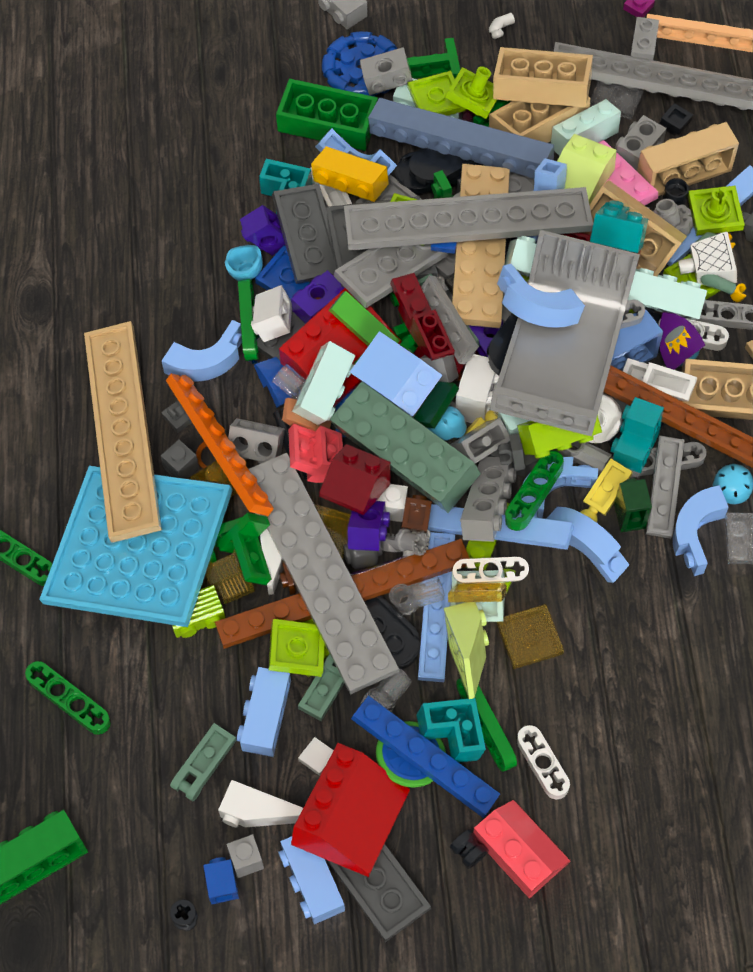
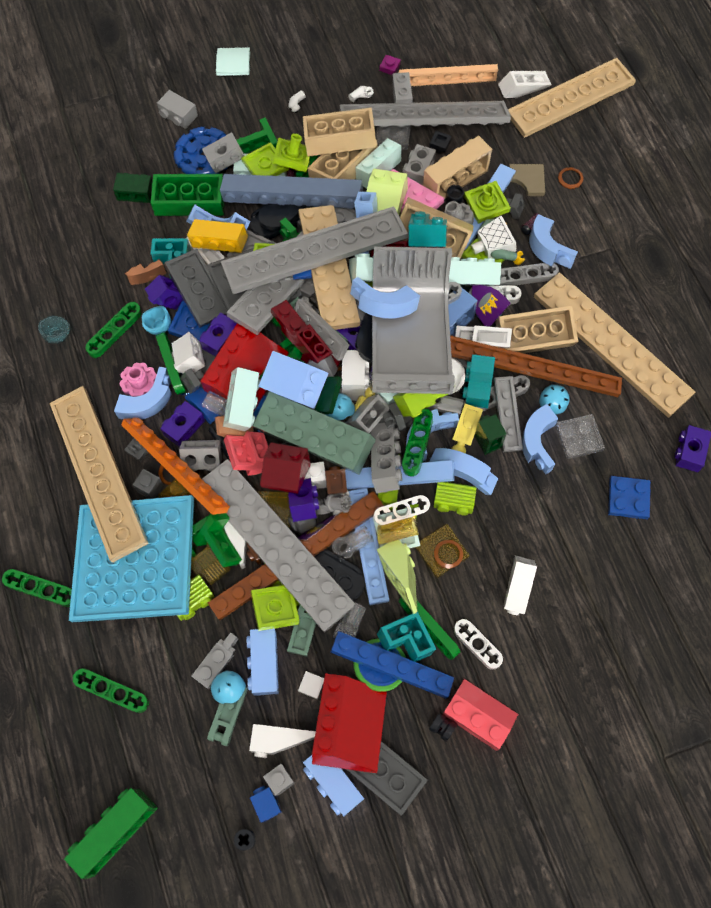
camera: 15 degrees left, 5 degrees up
bright green tile [328,291,400,346] -> none
none -> clear light blue helmet [38,316,70,344]
none -> green beam [85,302,142,358]
none -> dark green brick [113,173,153,203]
none -> bright pink plant [119,363,157,397]
none -> nougat slope [125,260,167,285]
none -> dark purple brick [160,401,205,447]
none -> dark grey tile [180,368,204,394]
none -> light grey hinge [191,633,239,689]
none -> medium azure helmet [211,671,246,704]
none -> white arm [348,86,374,102]
none -> lime brick [434,482,477,515]
none -> dark orange piece [434,540,463,569]
none -> white slope [504,556,537,615]

